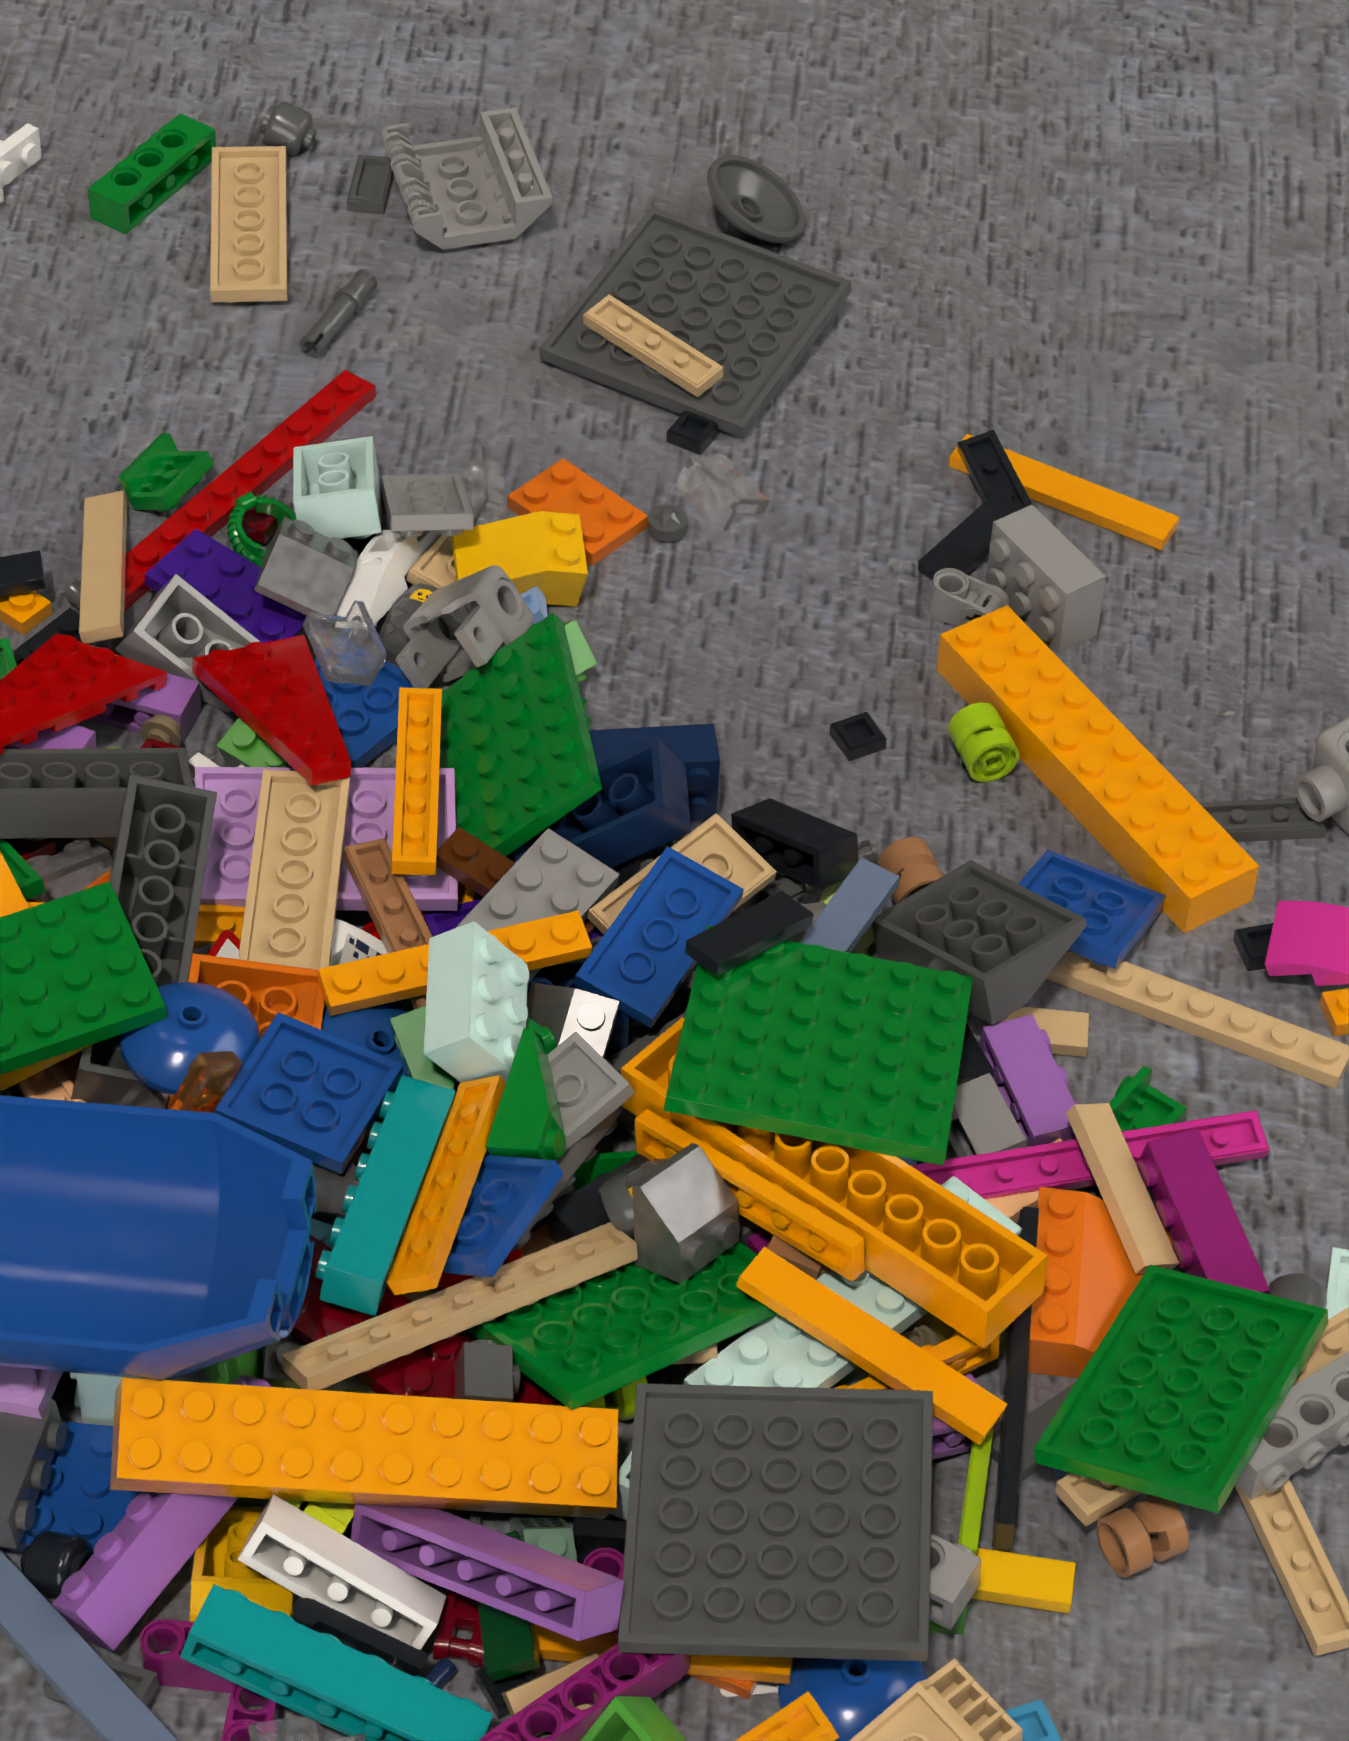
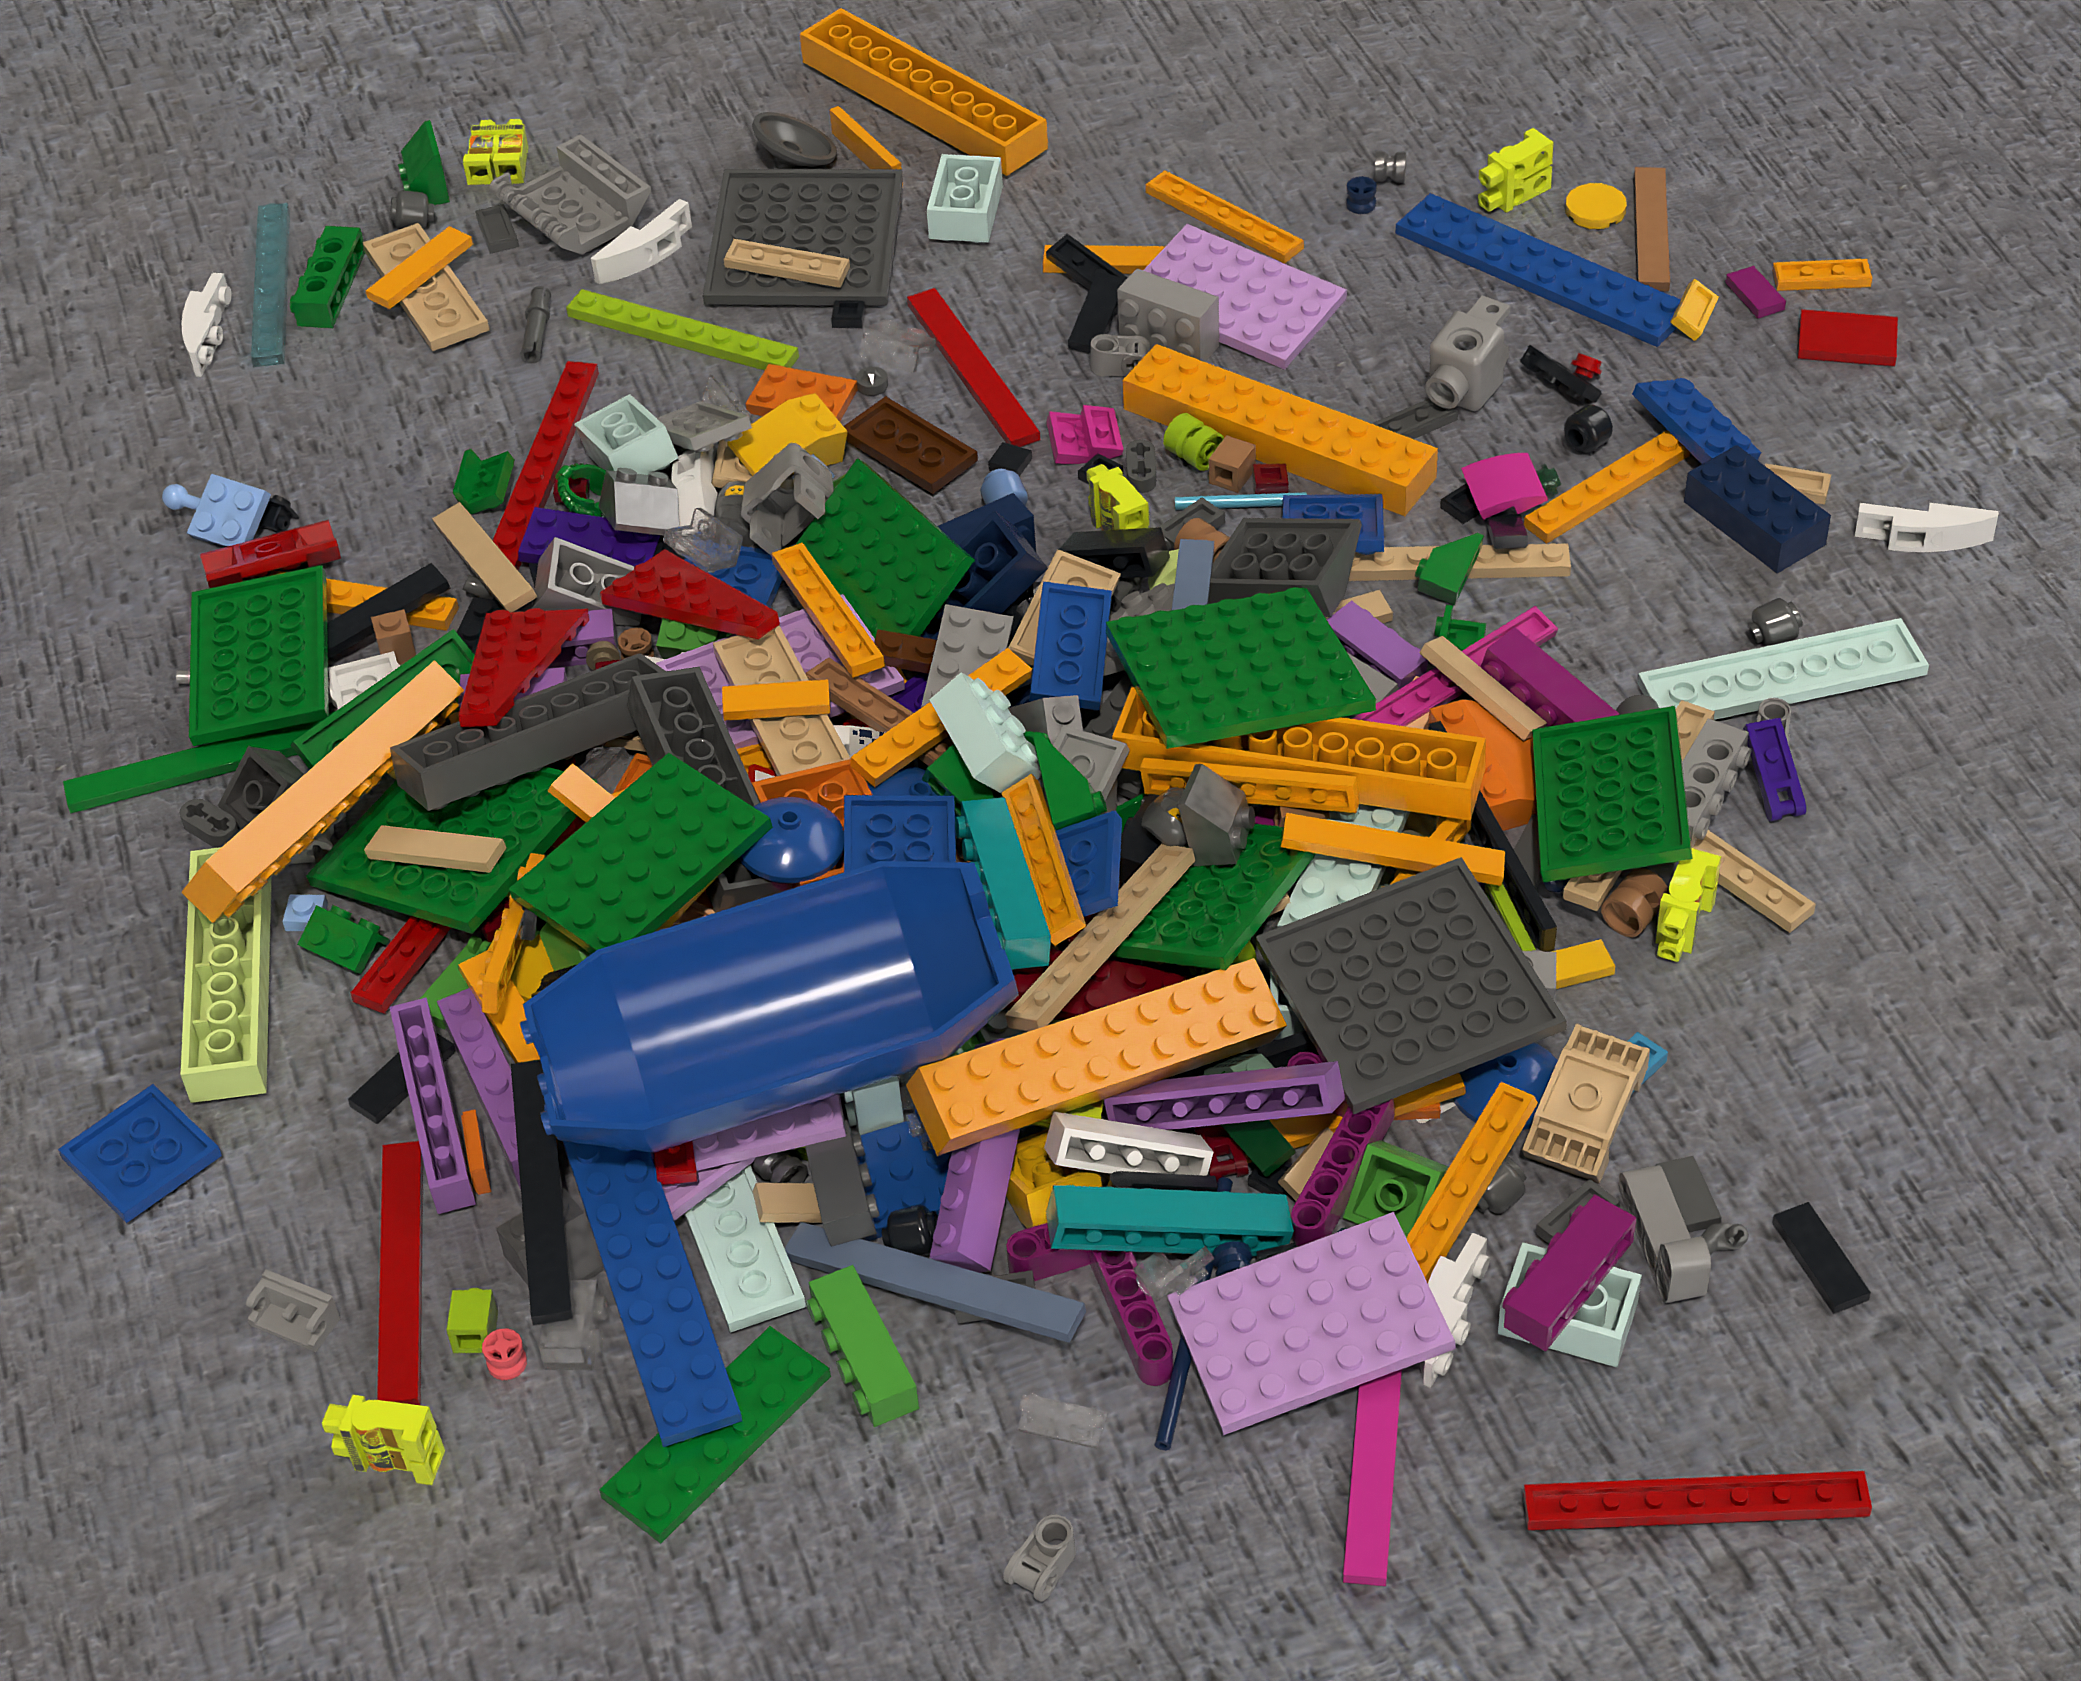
camera: 20 degrees left, 0 degrees up
clear orange plate [167,1051,243,1113] -> none
dark grey brick [454,1339,520,1403] -> none
black tile [685,891,814,976] -> none
none -> clear light blue plate [251,203,290,367]
none -> light orange tile [366,226,473,309]
none -> green slope [398,120,450,206]
none -> neon yellow hips [463,119,529,185]
none -> lime plate [566,289,799,371]
none -> white slope [591,199,692,284]
none -> medium nougat wheel [618,628,655,660]
none -> light orange tile [722,679,830,721]
none -> light orange brick [800,8,1048,176]
none -> light orange tile [829,106,903,187]
none -> reddish brown plate [844,396,978,494]
none -> red tile [907,288,1040,447]
none -> light aqua brick [927,154,1003,243]
none -> medium blue head [980,469,1028,505]
none -> black tile [988,442,1032,477]
none -> dark pink slope [1046,405,1123,464]
none -> neon yellow hips [1086,464,1150,531]
none -> dark grey beam [1126,440,1157,493]
none -> lavender plate [1143,224,1347,370]
none -> light orange tile [1145,170,1304,264]
none -> dark grey plate [1159,497,1225,551]
none -> medium azure bar [1175,492,1307,510]
none -> medium nougat brick [1209,435,1256,493]
none -> dark red plate [1253,464,1289,494]
none -> green slope [1415,533,1484,606]
none -> tile [1487,514,1528,549]
none -> neon yellow hips [1655,848,1721,962]

